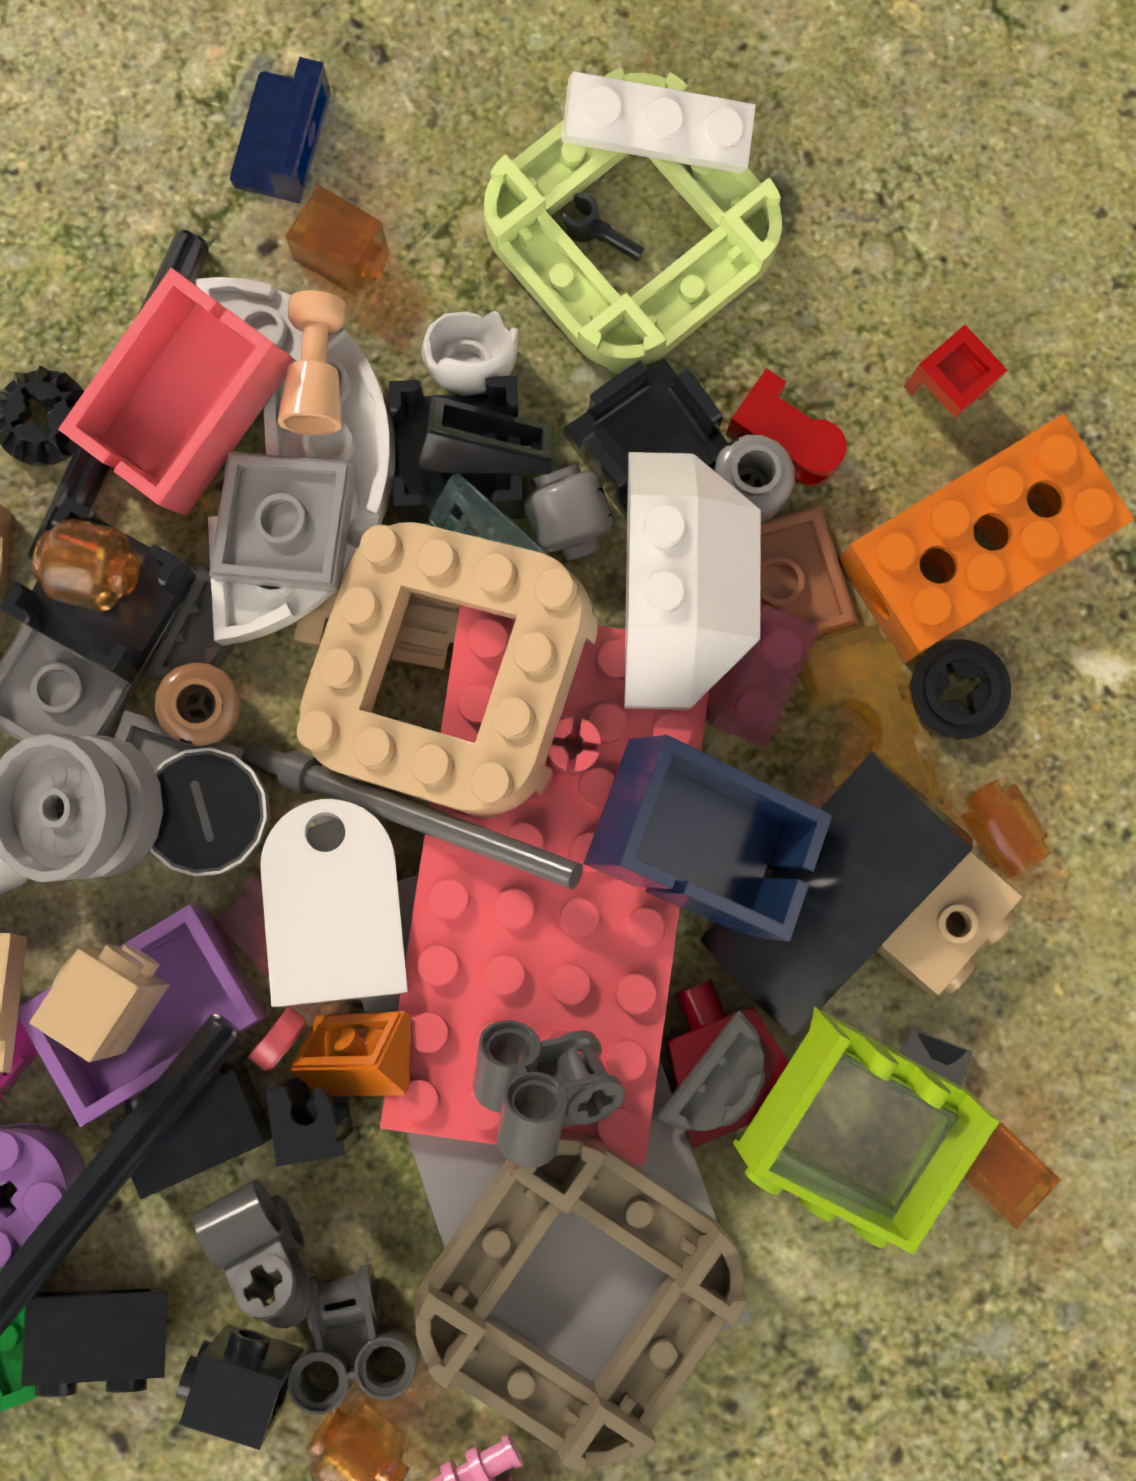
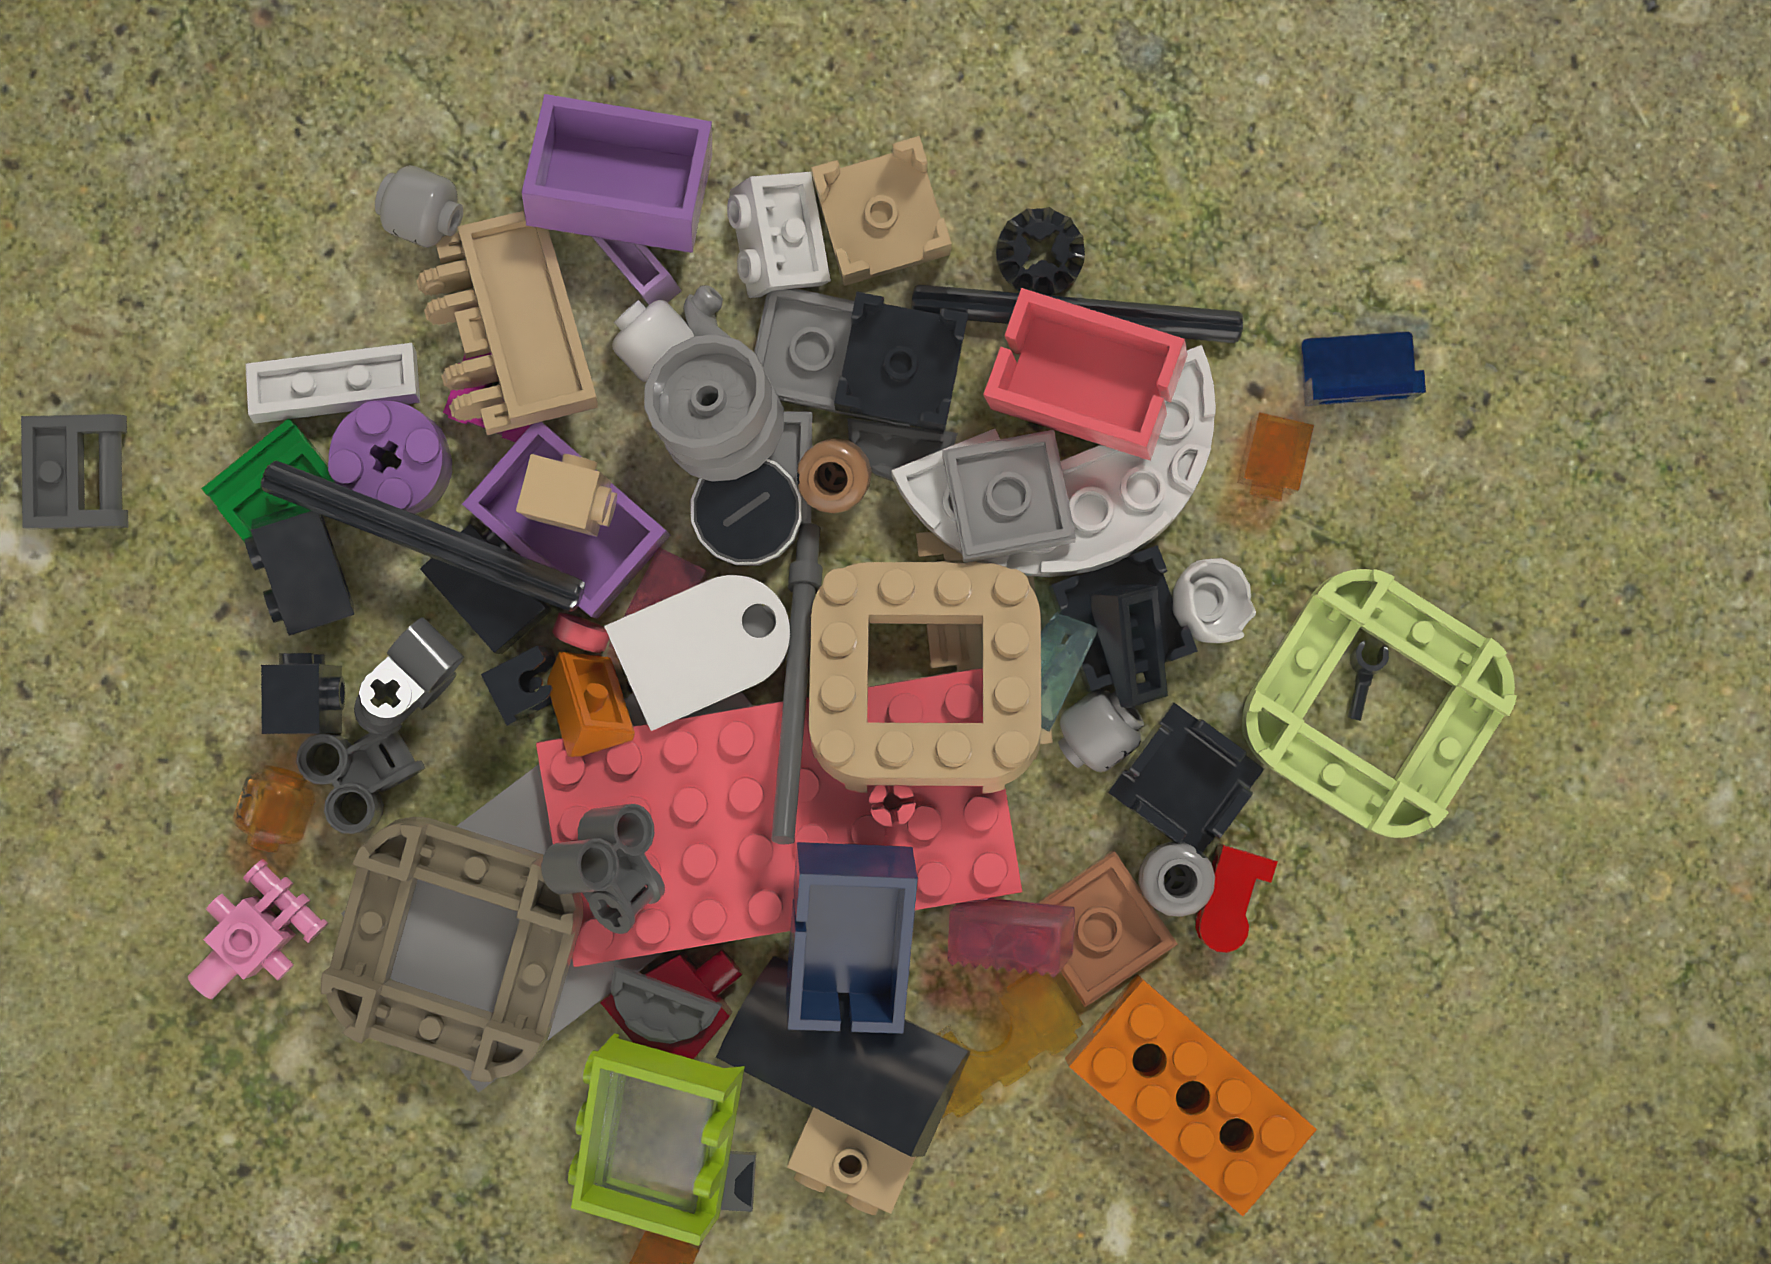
camera: 80 degrees right, 5 degrees up
clear orange head [32,519,140,612] -> none
light nougat piece [277,290,346,435] -> none
white plate [561,71,756,173] -> none
white wedge [624,452,761,710] -> none
red panel [904,324,1008,418] -> none
black gear [908,639,1011,741] -> none
clear orange brick [960,779,1052,878] -> none

